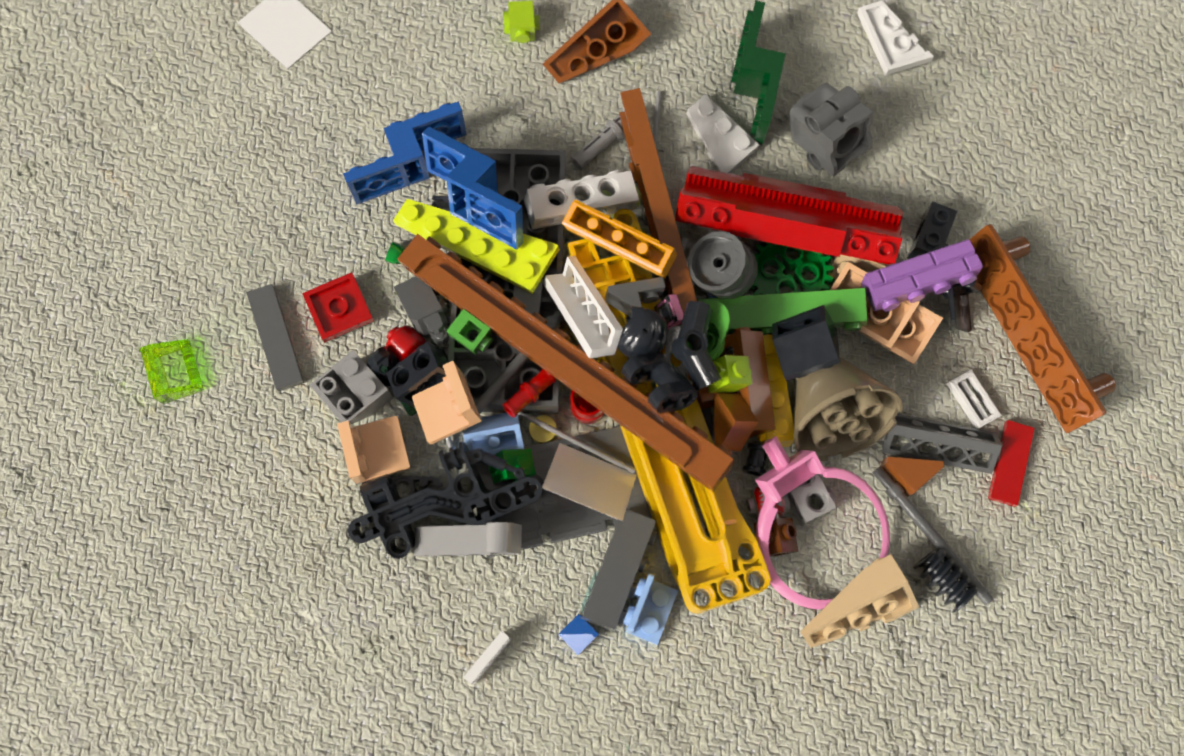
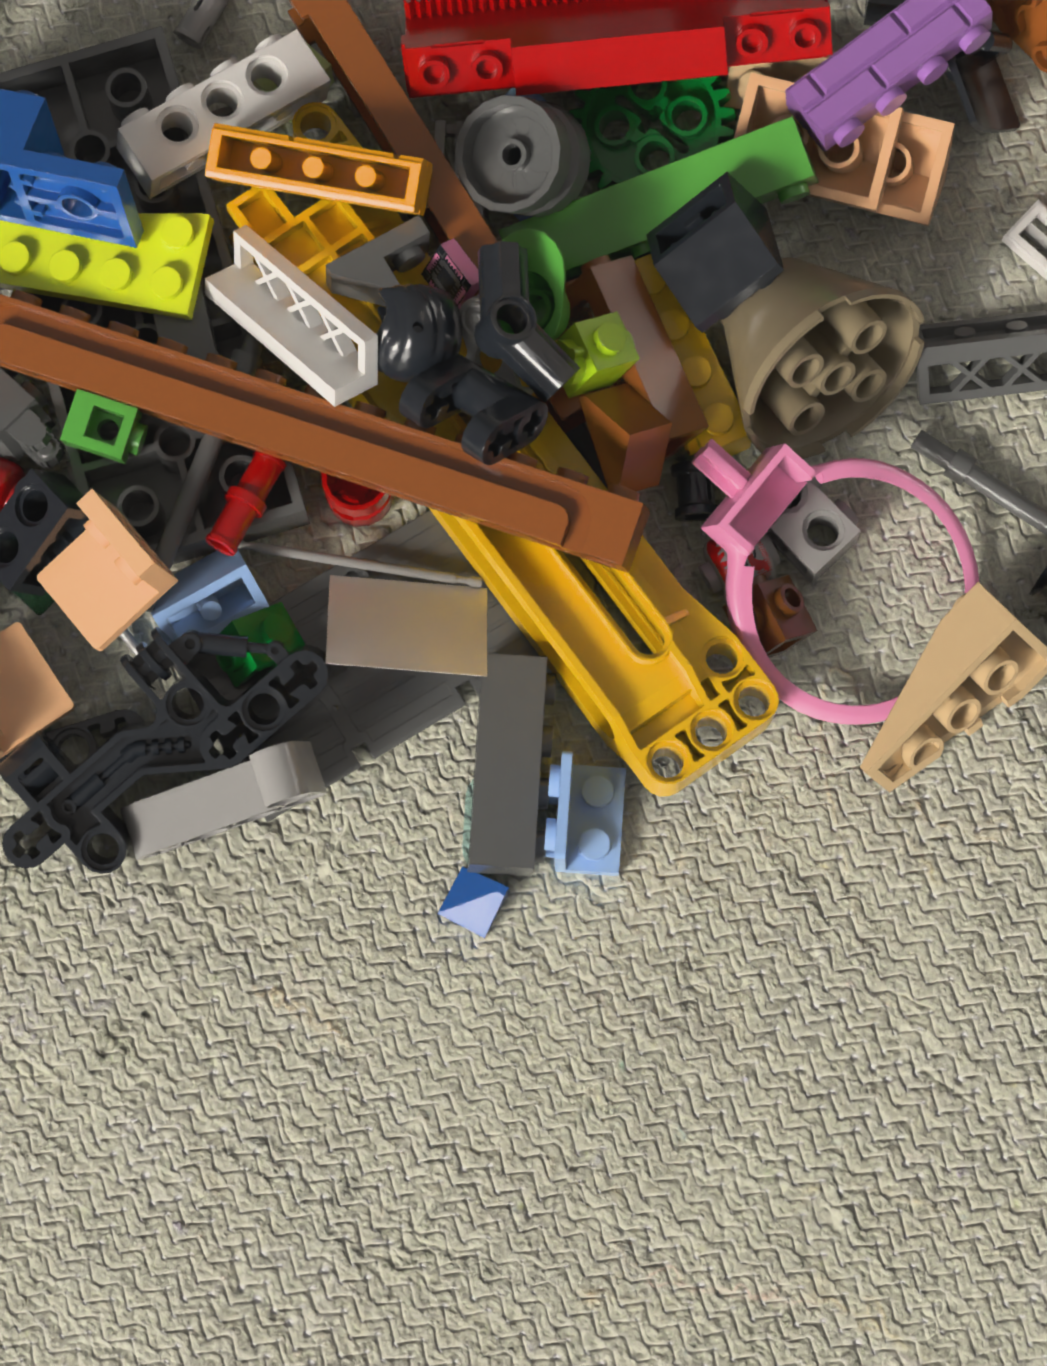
camera: 10 degrees left, 5 degrees up
white tile [463,631,511,684] -> none
light yellow tile [529,415,557,444] -> none
dark orange slope [881,457,944,497] -> none

